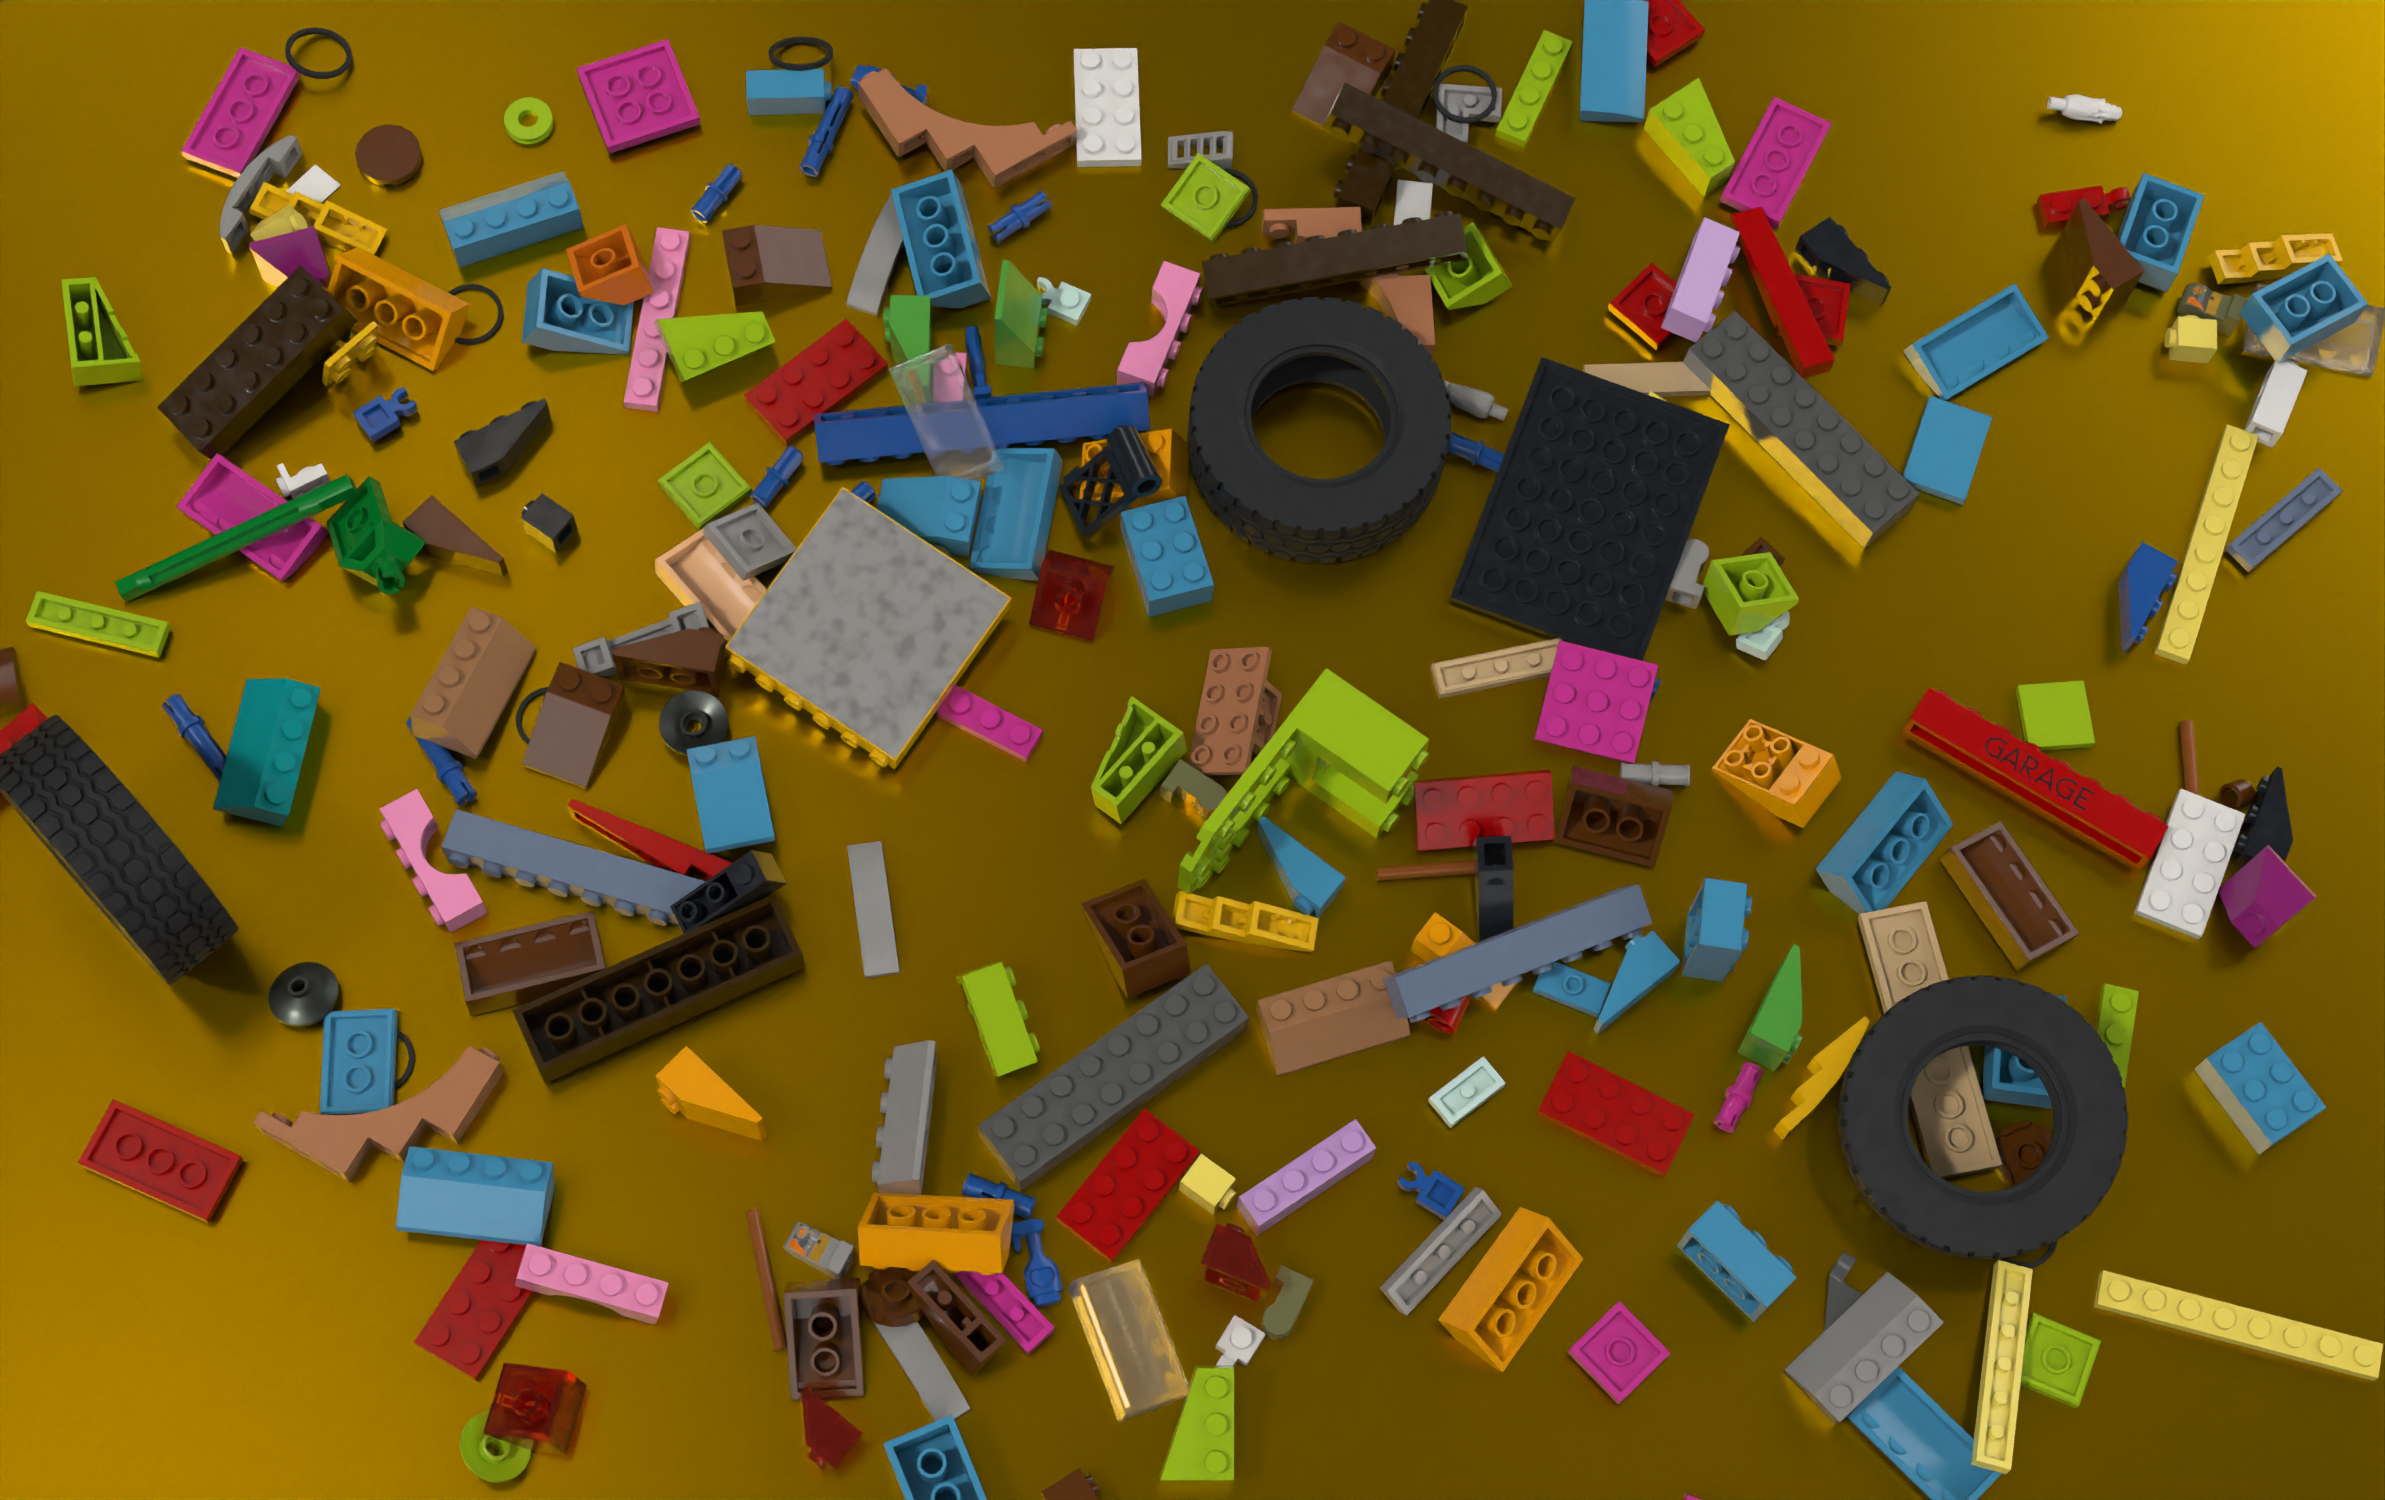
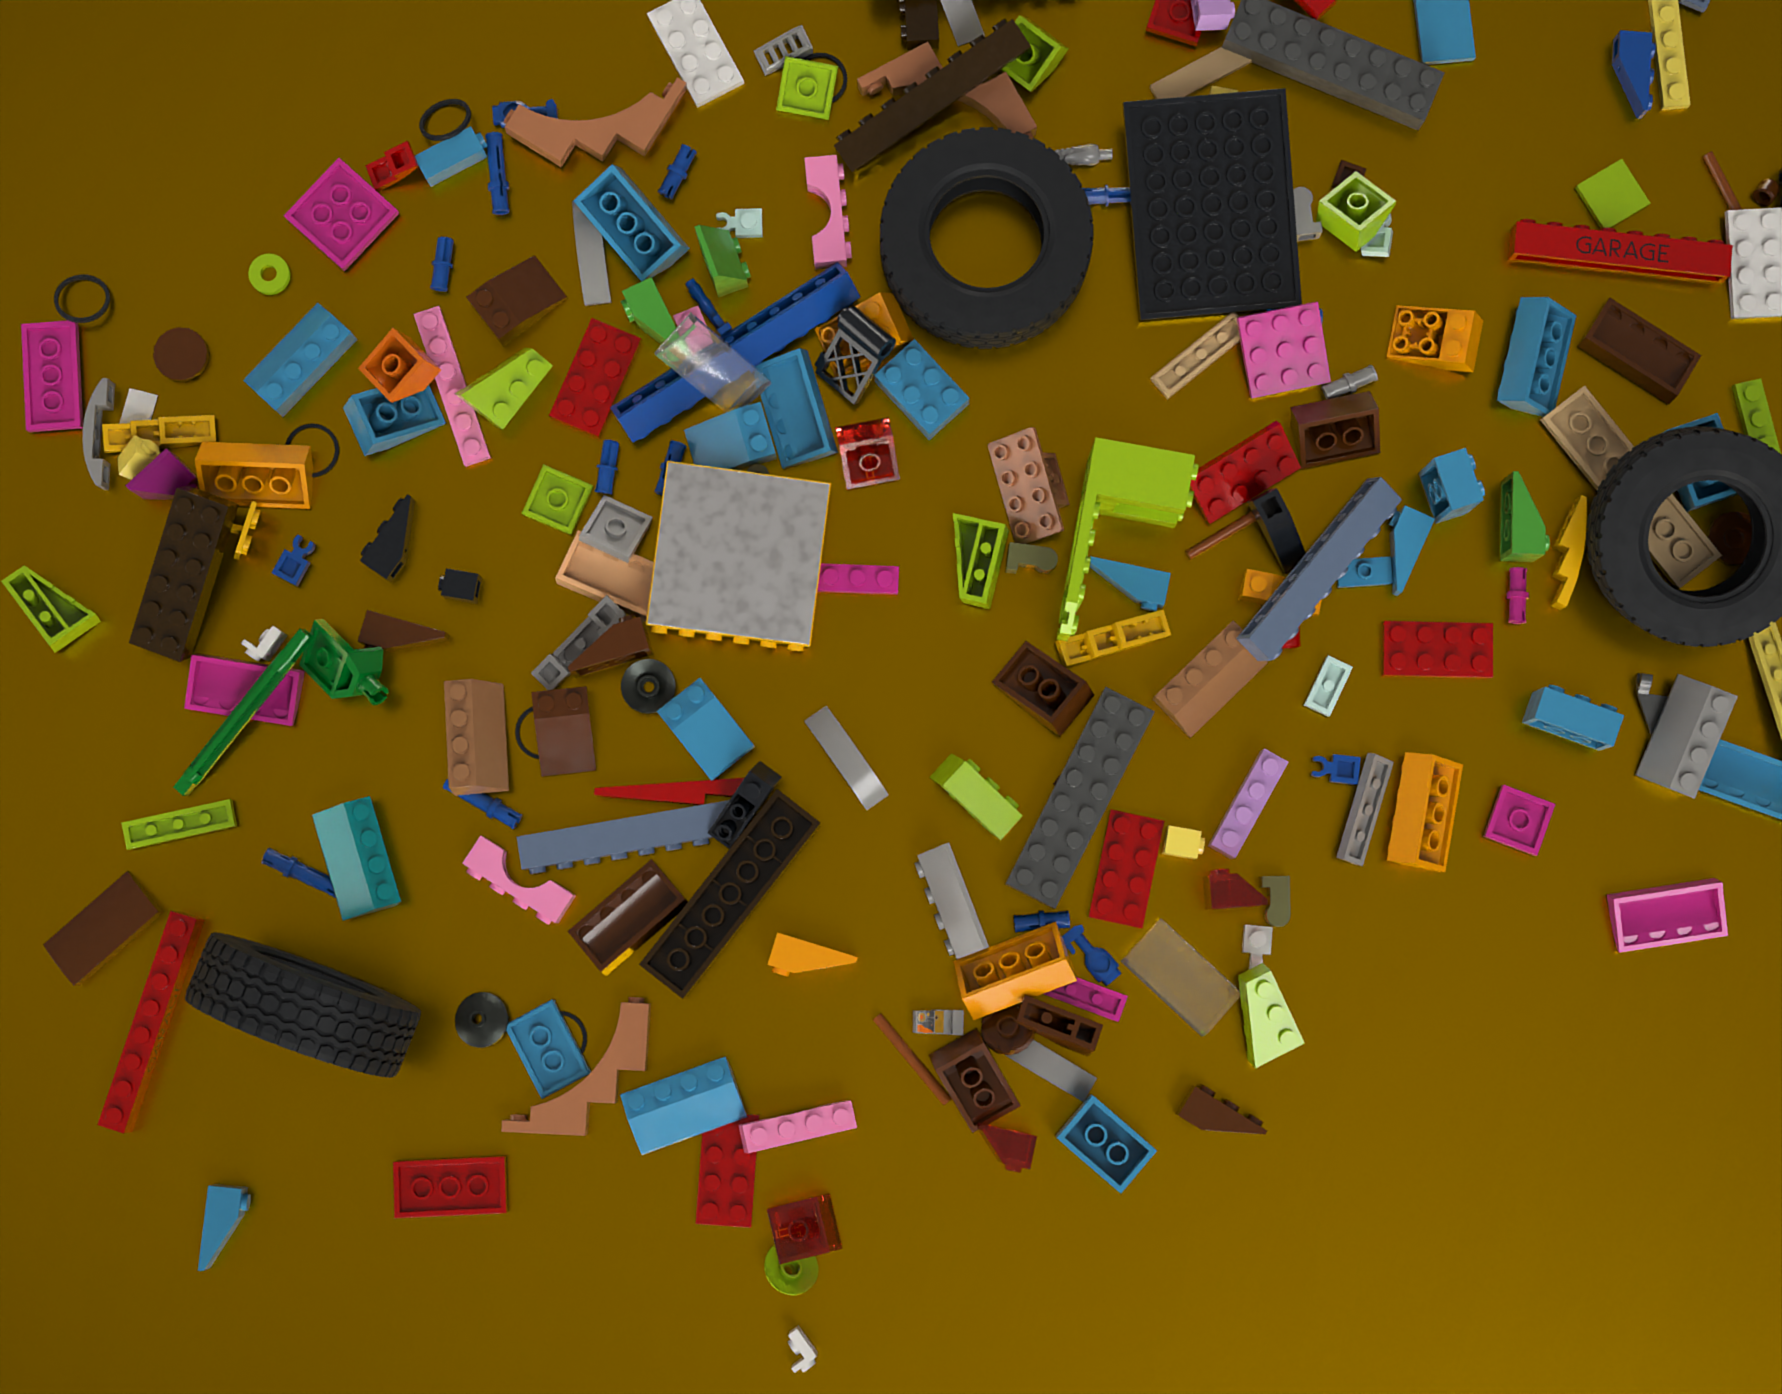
camera: 20 degrees left, 15 degrees up
none -> red slope [365,141,419,192]

